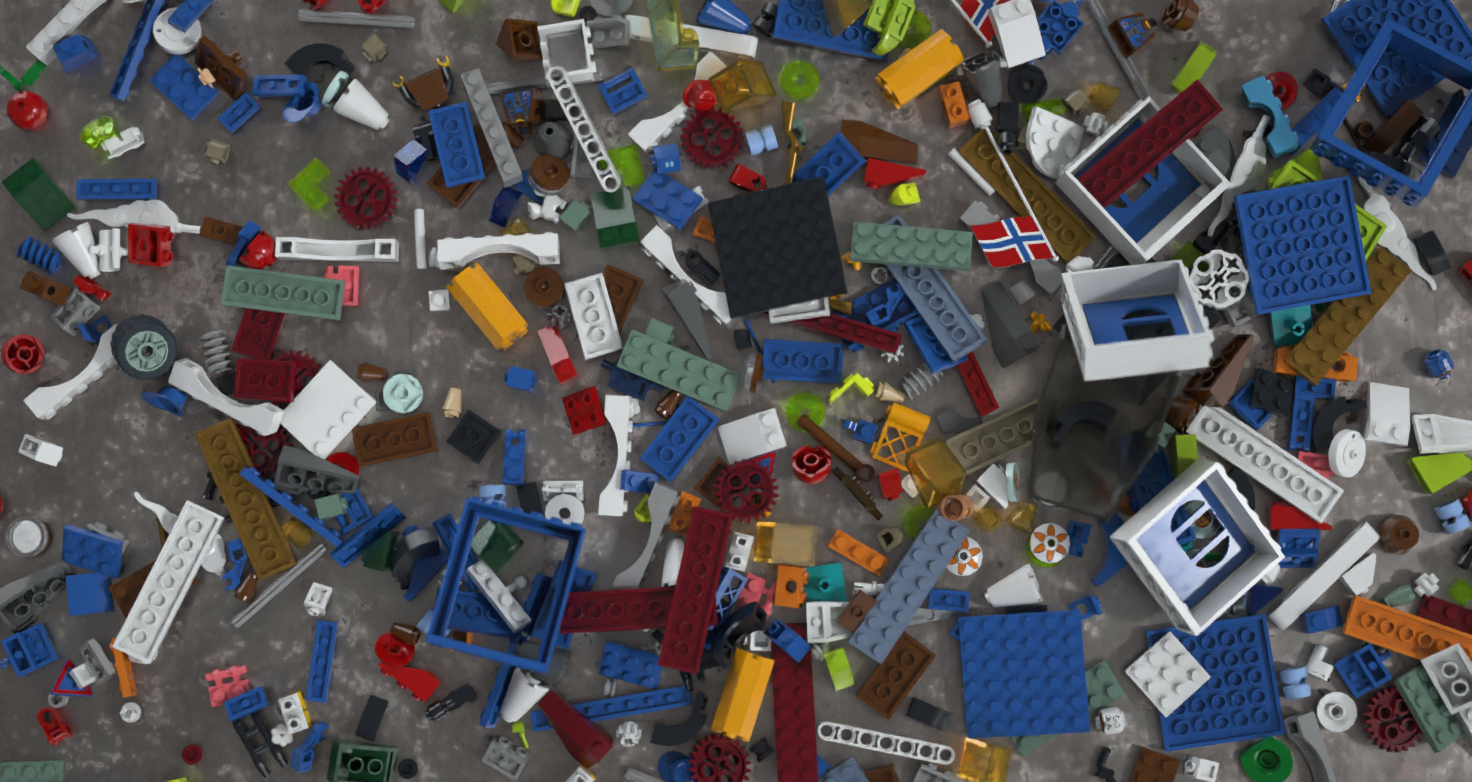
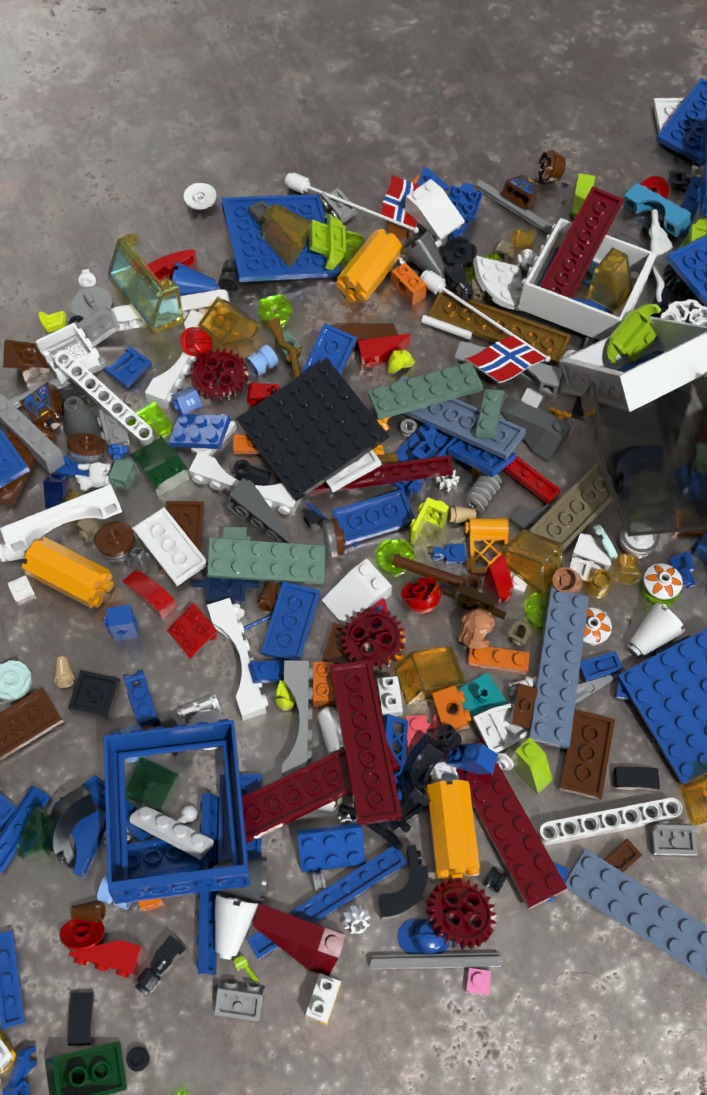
camera: 25 degrees left, 20 degrees down
none -> blue plate [108,444,130,460]
none -> black wheel [435,724,462,751]
none -> nougat helmet [458,608,495,649]
none -> sand green plate [476,389,504,439]
none -> clear yellow slope [586,247,633,313]
none -> lime plate [607,304,661,366]

